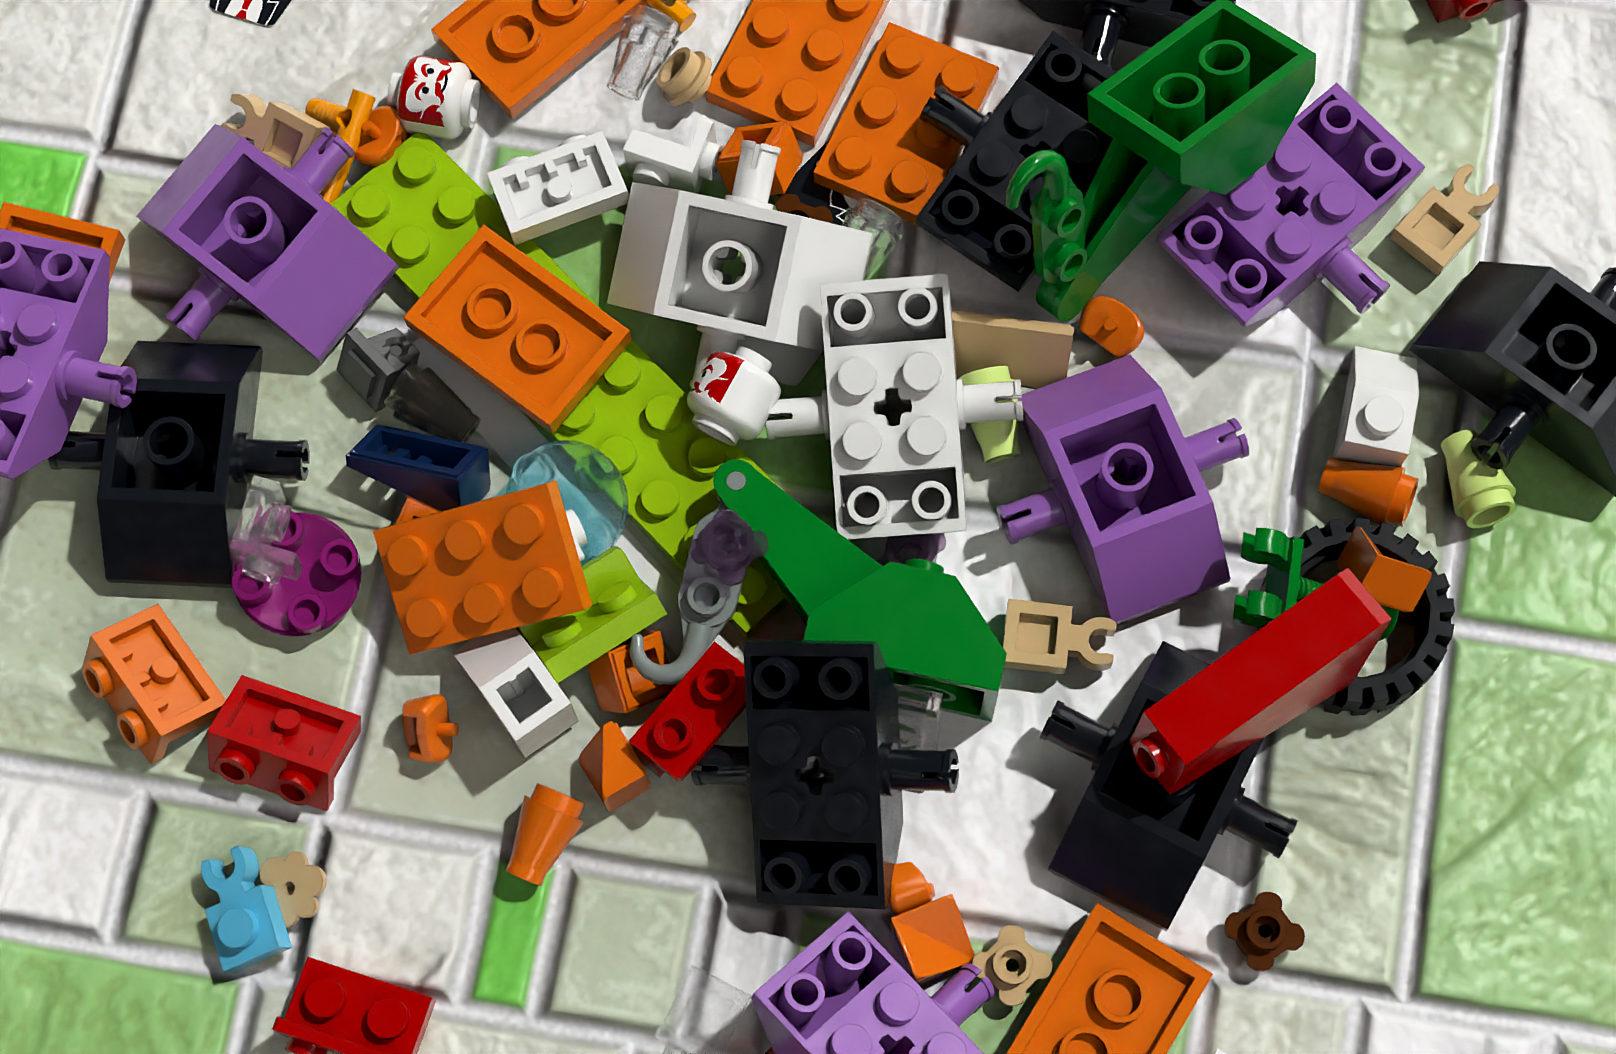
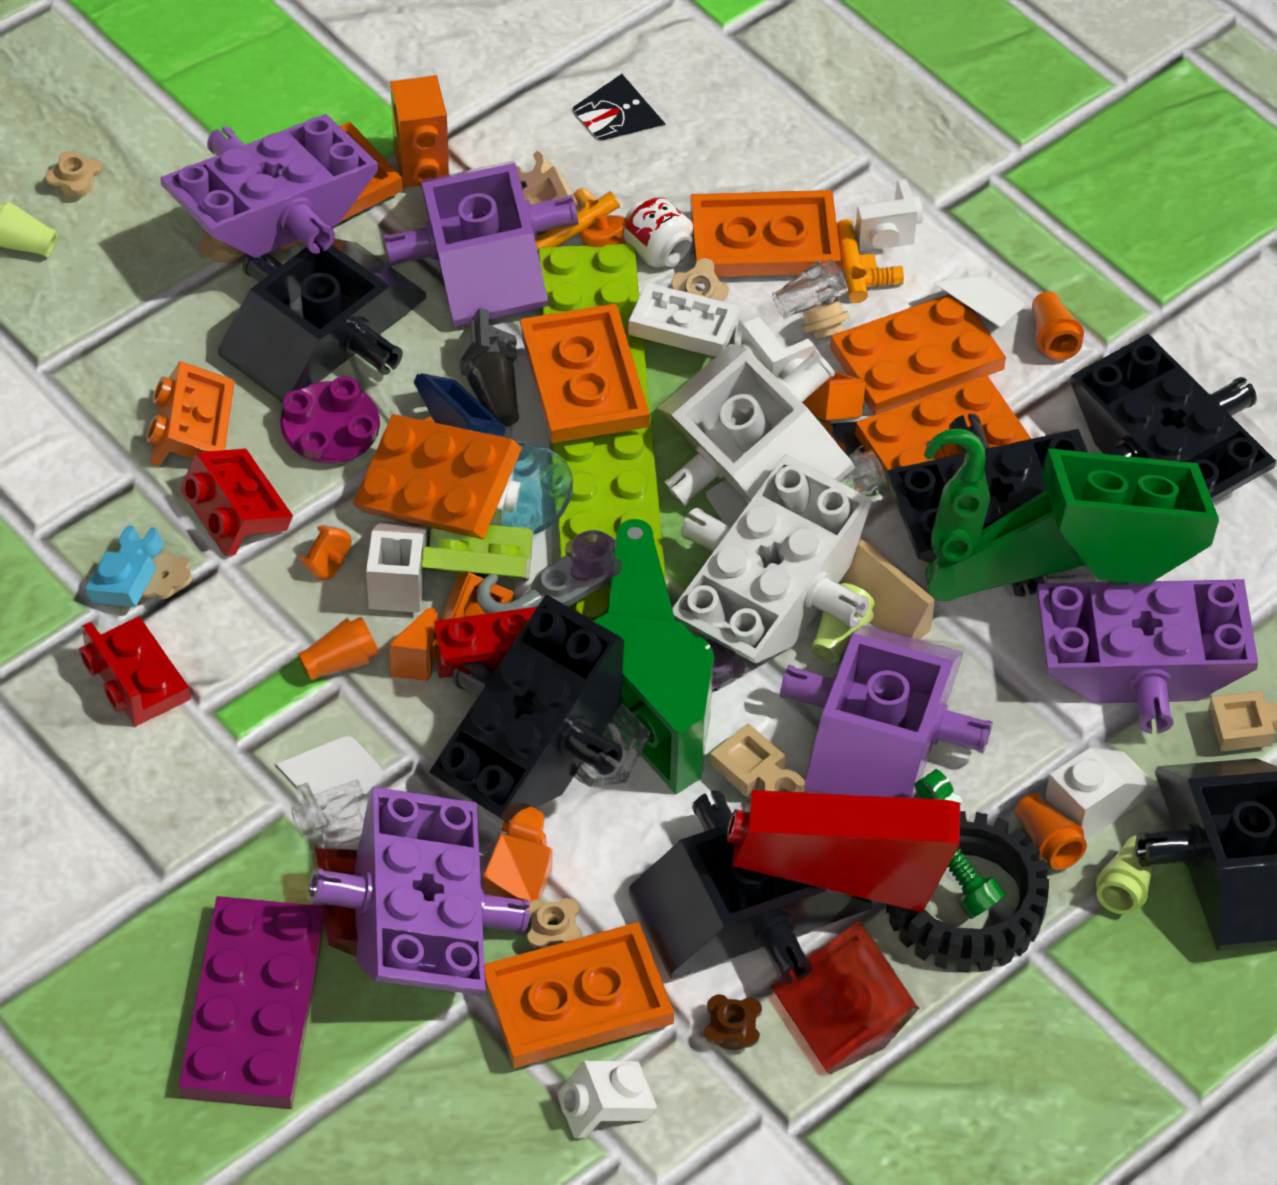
camera: 35 degrees right, 20 degrees down
clear bracket [229,475,302,584] -> none
white head [686,346,781,446] -> none
orange piece [1078,296,1144,358] -> none
orange slope [1336,526,1432,613] -> none
none -> white sticker [276,735,384,826]
none -> orange brick [390,75,449,188]
none -> tan plate [671,258,729,301]
none -> clear red slope [771,920,920,1075]

